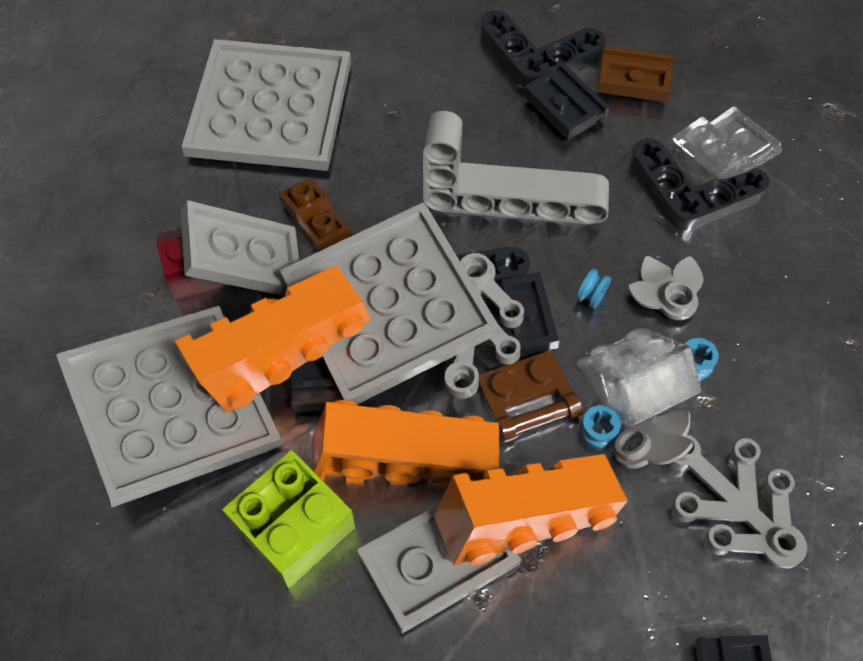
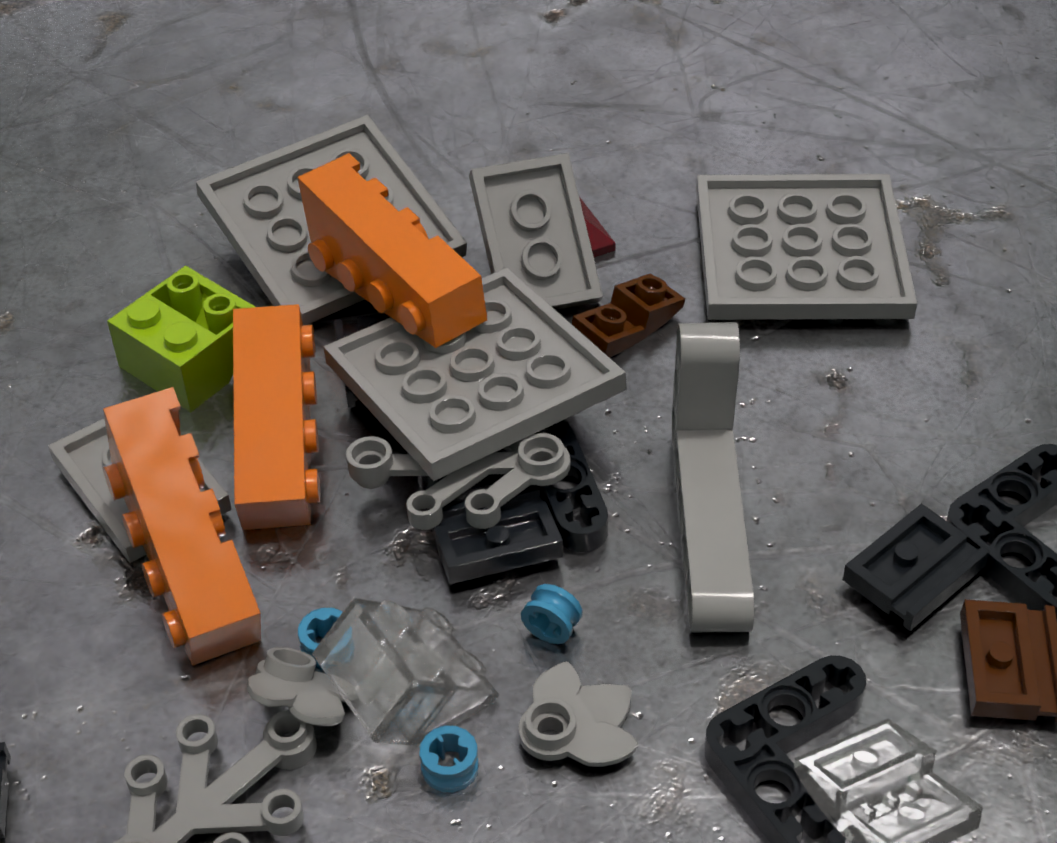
camera: 85 degrees right, 15 degrees down
reddish brown plate [478,350,583,443] -> none

